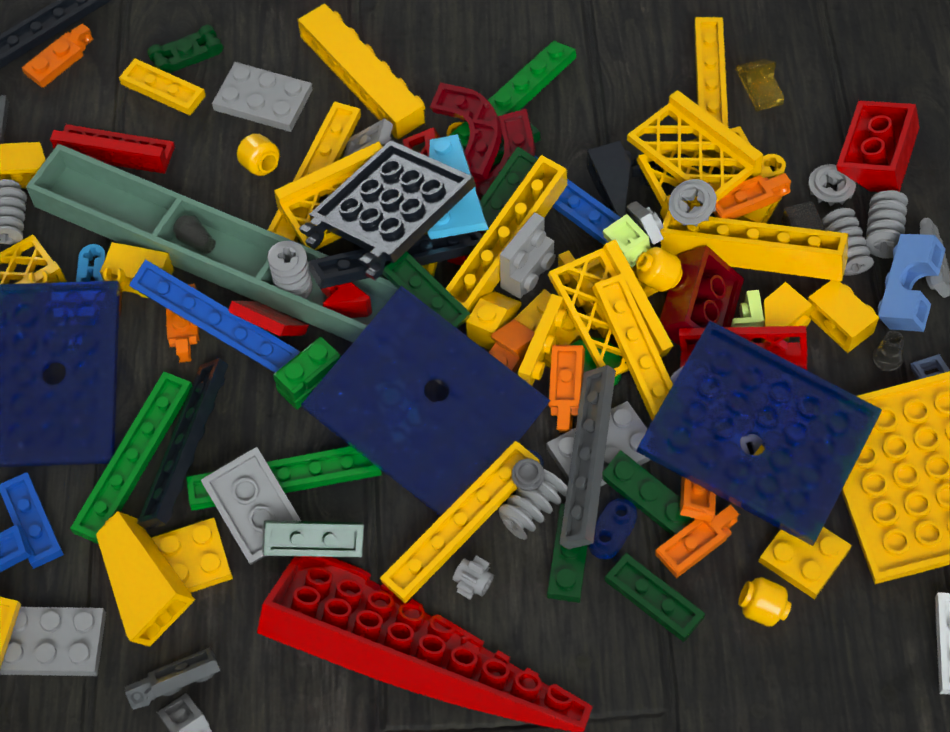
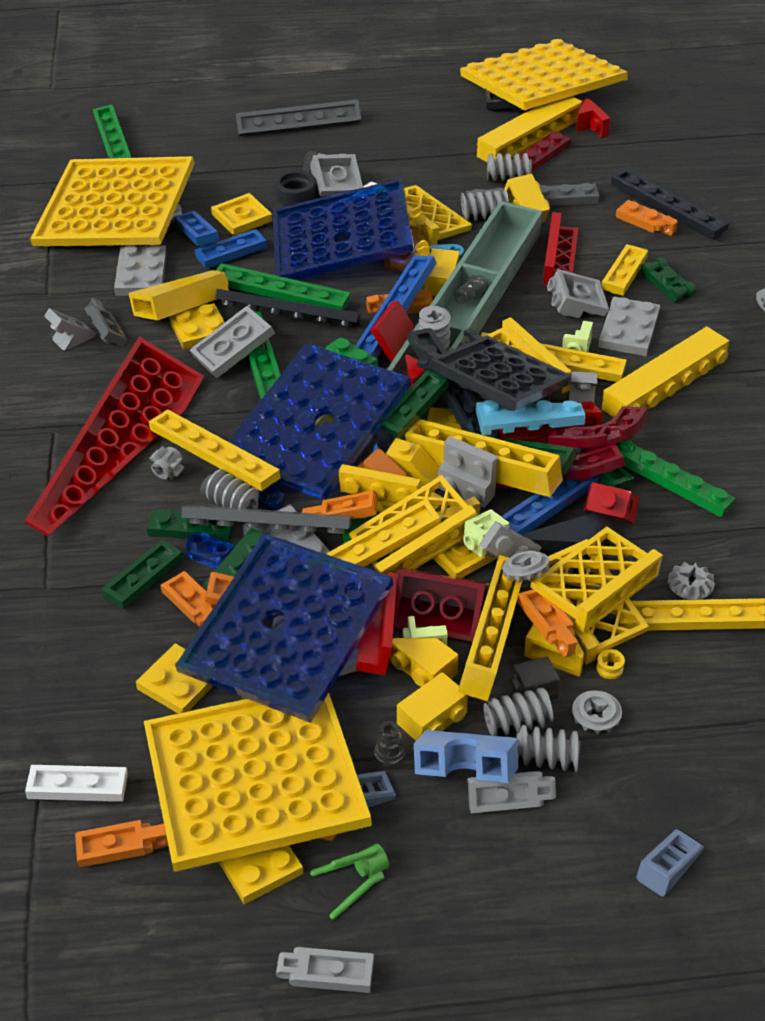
camera: 85 degrees right, 15 degrees down
yellow head [237,134,280,176] -> none
plate [262,520,364,557] -> none
flat silver plate [512,459,545,491] -> none
yellow head [636,247,683,292] -> none
clear yellow slope [736,59,784,111] -> none
yellow head [738,577,791,627] -> none
red slope [836,100,920,192] -> none
none -> light grey plate [547,269,609,318]
none -> yellowish green bracket [563,321,593,352]
none -> red torso [583,482,641,524]
none -> light grey gear [668,562,715,600]

